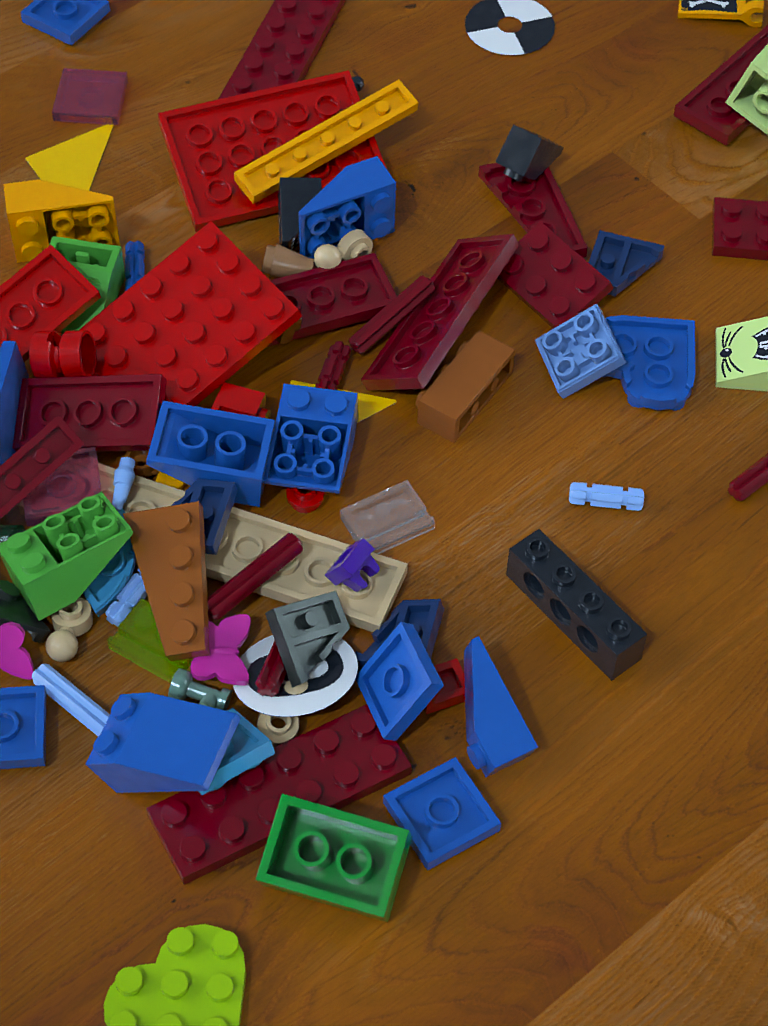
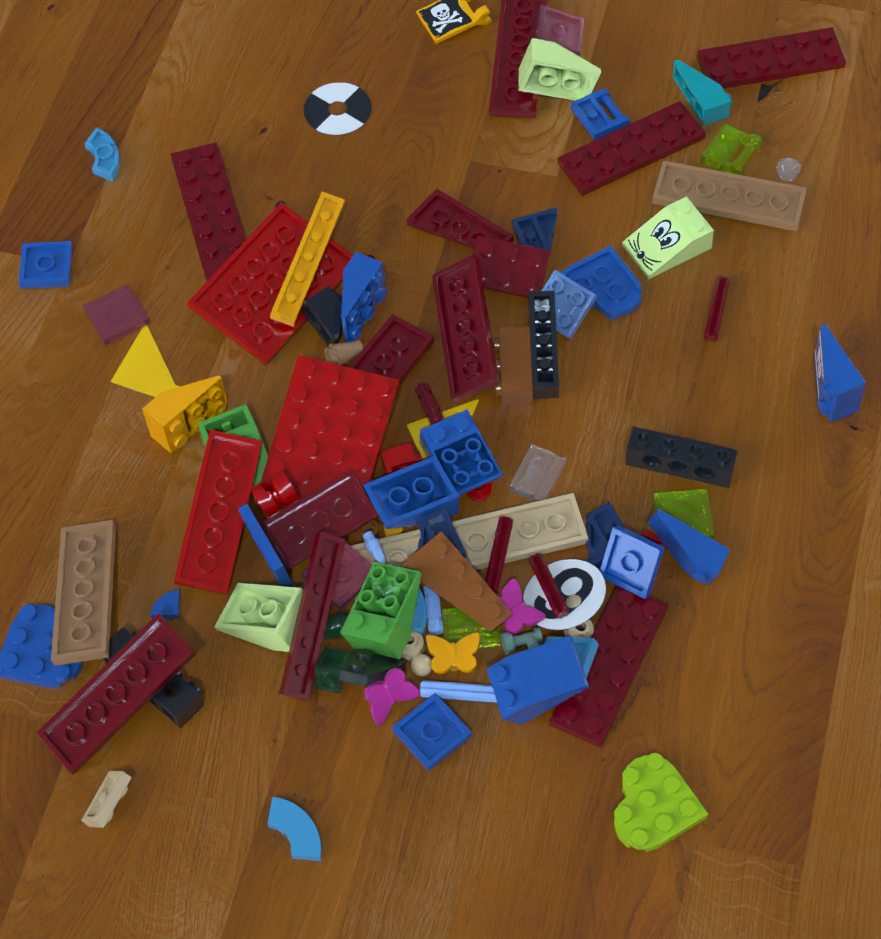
camera: 30 degrees left, 5 degrees up
blue axle [125,241,145,291] -> none
green brick [255,794,412,923] -> none
pearl dark grey wing [265,591,350,687] -> none
tan plate [314,229,373,269] -> none
dark purple tile [325,538,380,592] -> none
dark red axle [348,275,435,355] -> none
blue plate [383,757,501,871] -> none
black slope [495,124,564,182] -> none
light blue axle [569,482,644,511] -> none
none -> light orange animal [426,633,480,674]
none -> black brick [529,291,559,399]
none -> clear neon green plate [653,489,714,540]

